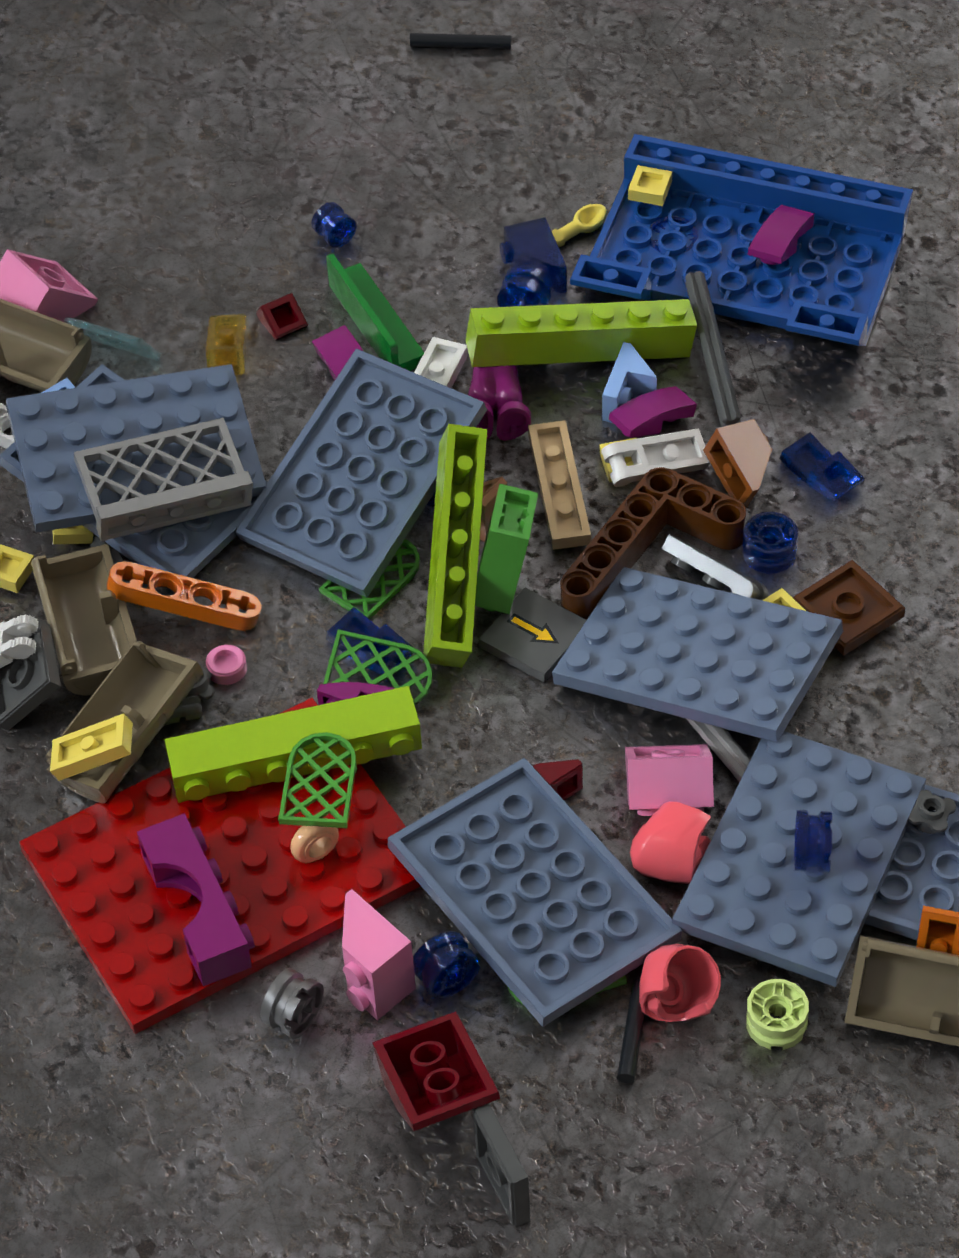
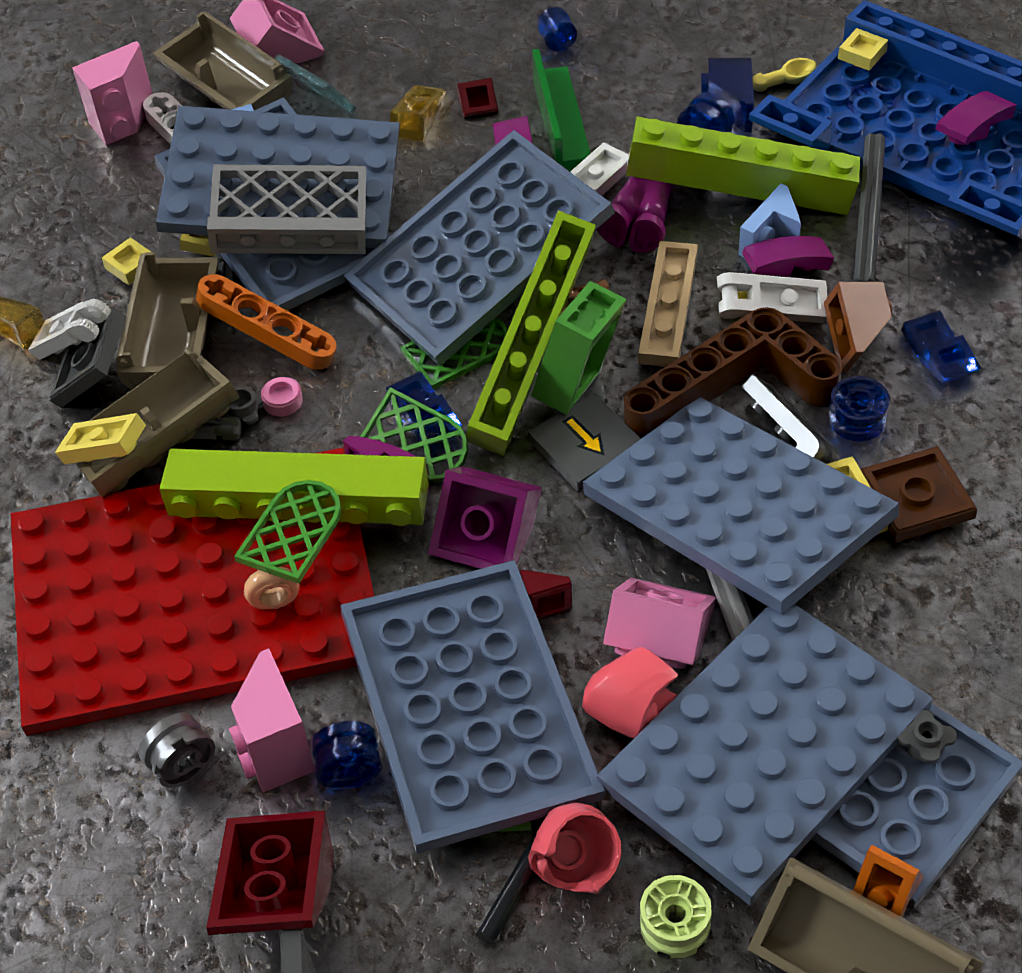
camera: 20 degrees right, 0 degrees up
magenta arch [137,813,255,986] -> none
clear blue wheel [794,810,832,872] -> none
none -> magenta slope [428,466,542,569]

